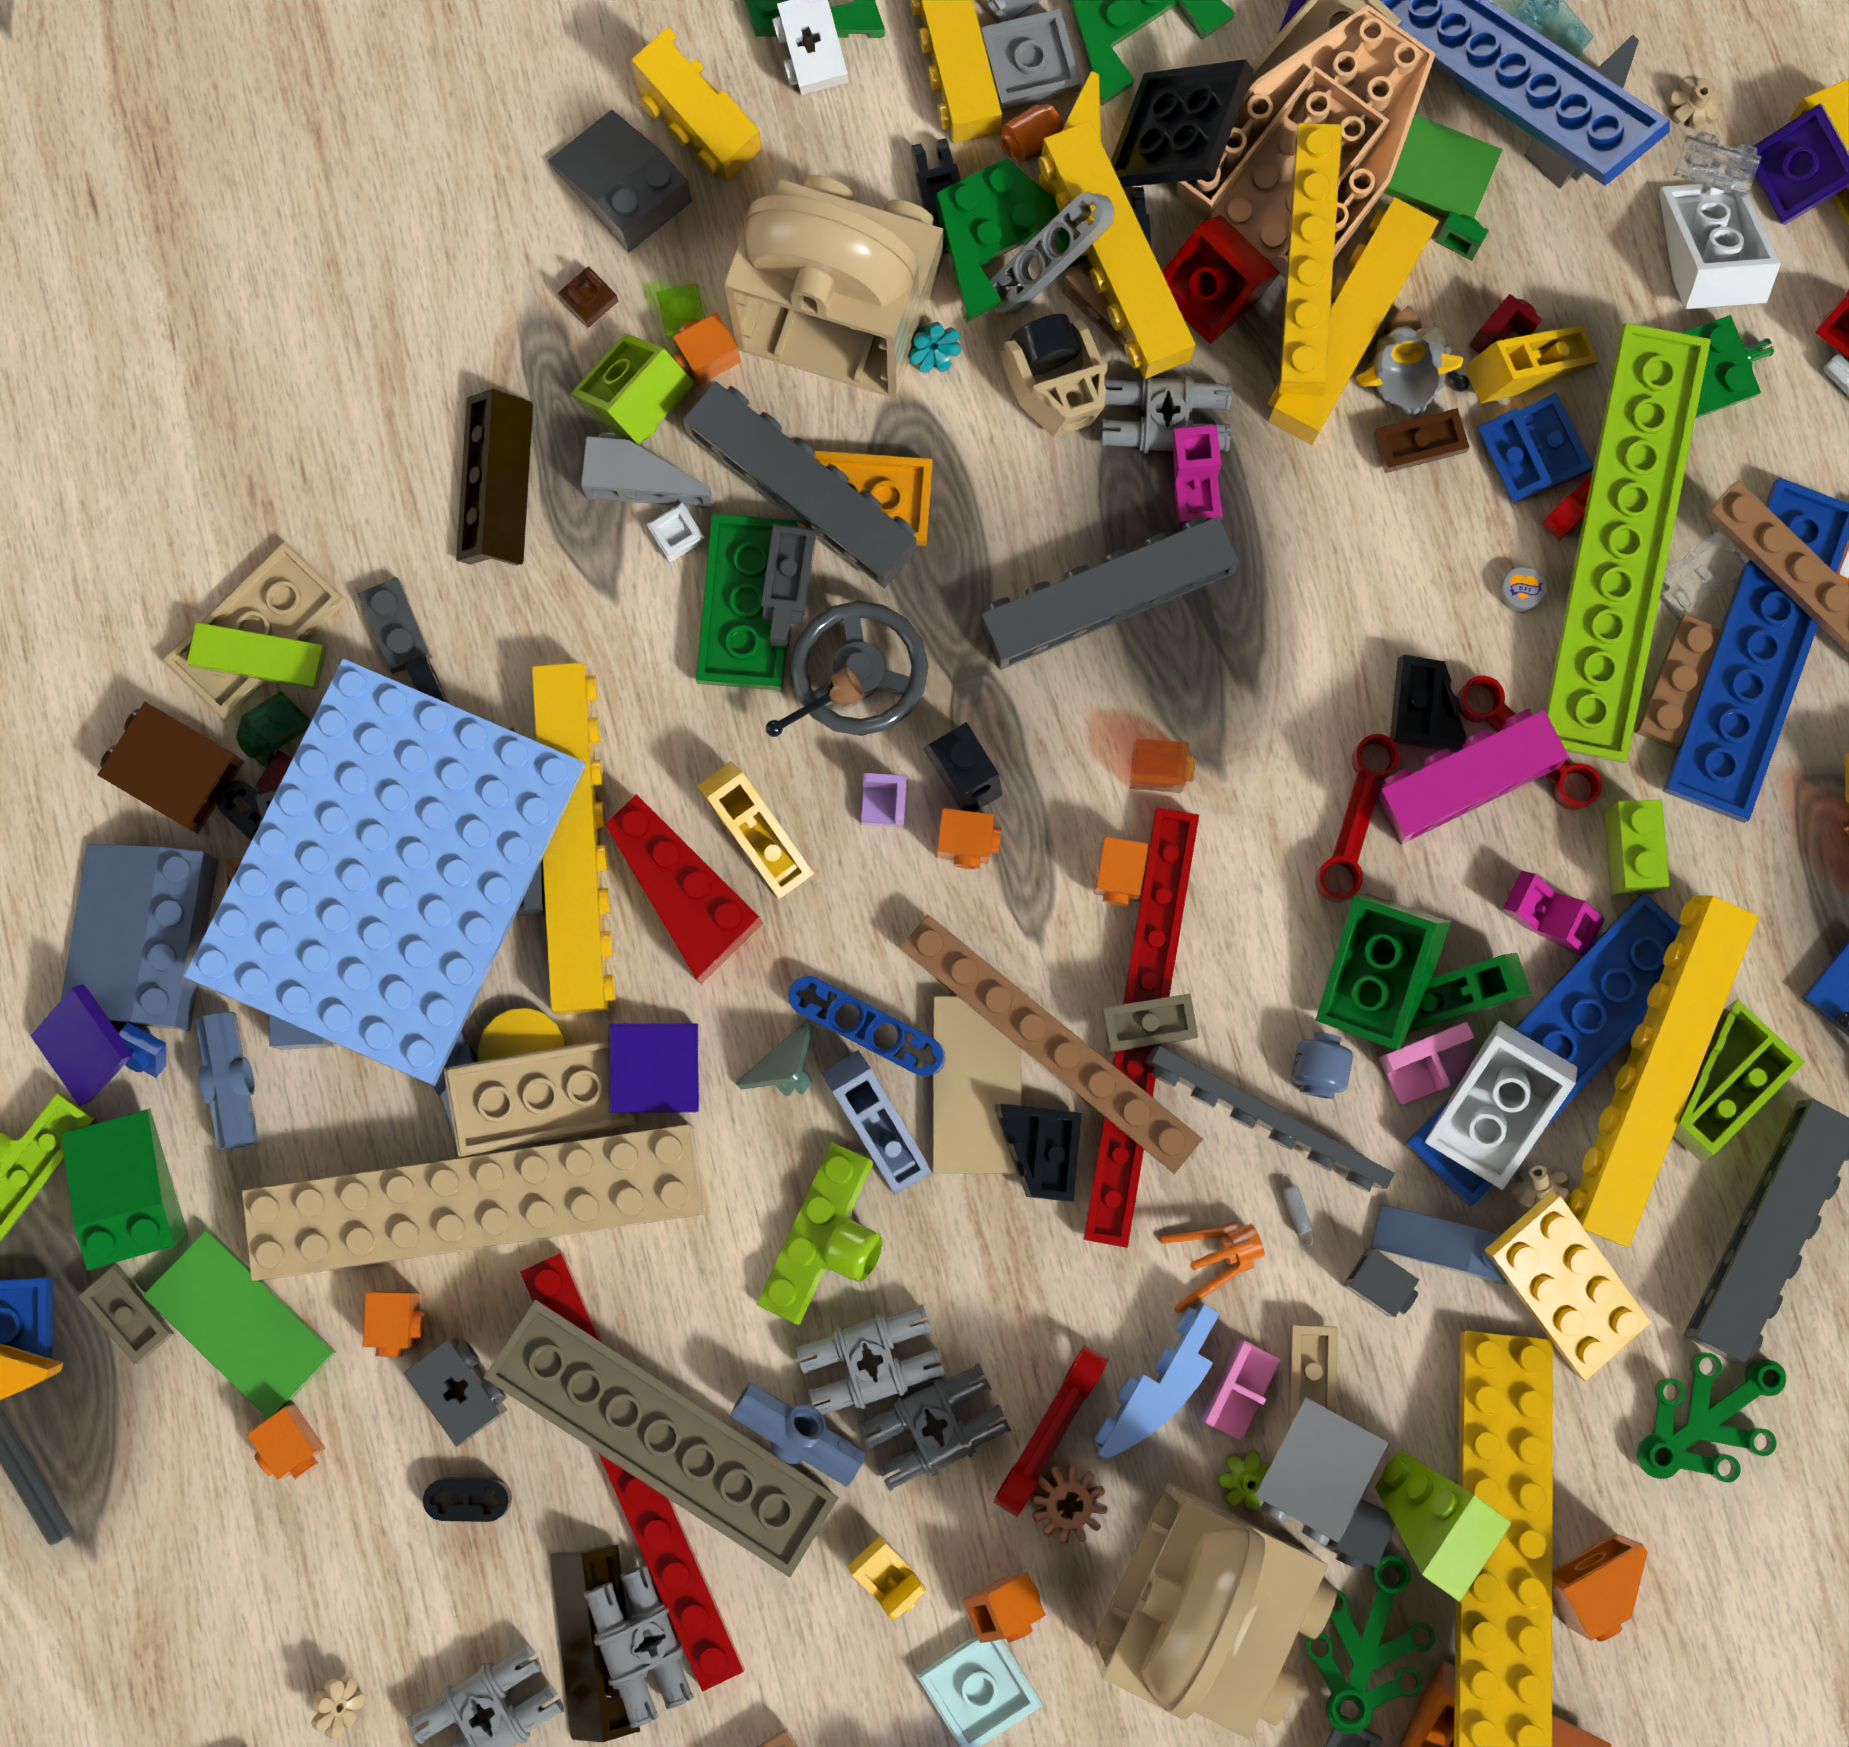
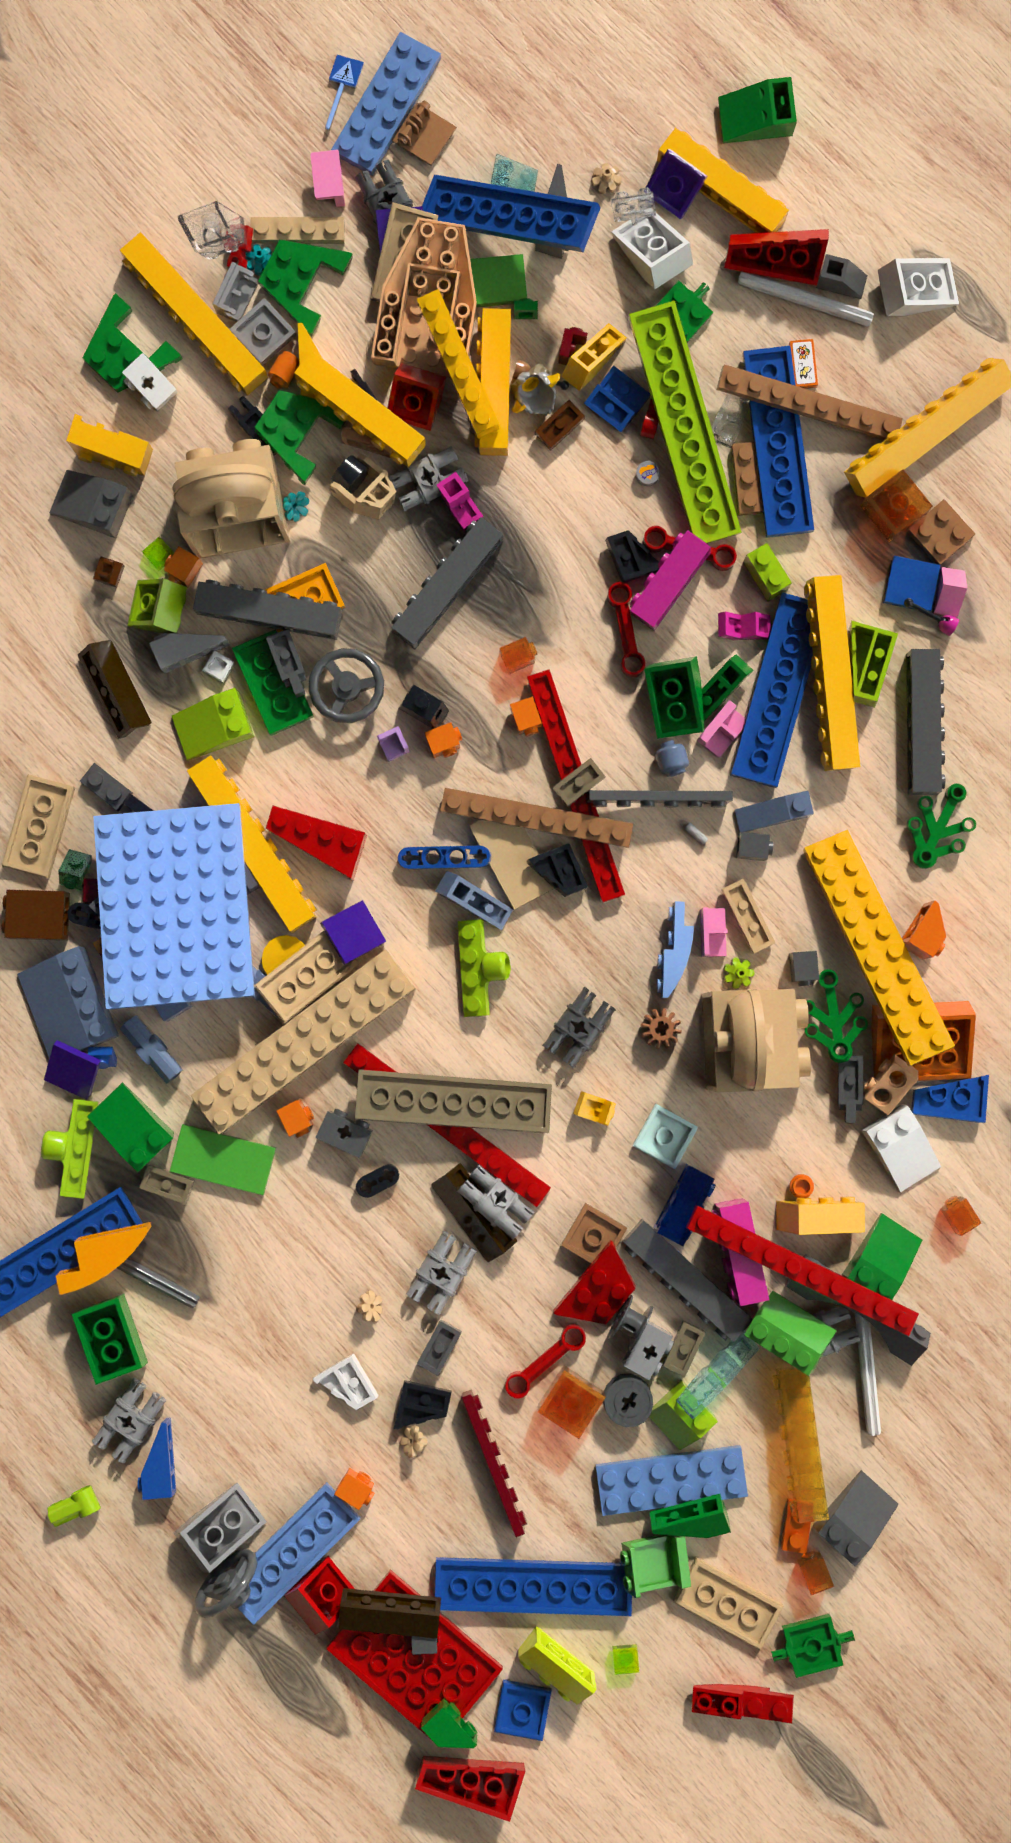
camera: 25 degrees left, 5 degrees up
lime tile [186,622,326,690] -> none
orange brick [247,1404,326,1480] -> none
yellow slope [696,761,814,899] -> none
sand blue piece [730,1382,867,1487] -> none
sand green piece [736,1021,813,1096] -> none
hinge [765,667,865,737] -> none
light grey pin [795,1304,946,1415] -> none
orange brick [963,1572,1046,1643] -> none
light grey beam [990,192,1114,313] -> none
red piece [993,1345,1108,1517] -> none
black plate [1110,59,1254,187] -> none
orange plant [1159,1221,1265,1313] -> none
light grey brick [1255,1397,1390,1546] -> none
lime wedge [1375,1449,1512,1602] -> none
white slope [1425,1020,1577,1190] -> none
yellow plate [1484,1191,1651,1381] -> none
tan plant [1512,1164,1570,1211] -> none
none -> lime slope [172,688,255,761]

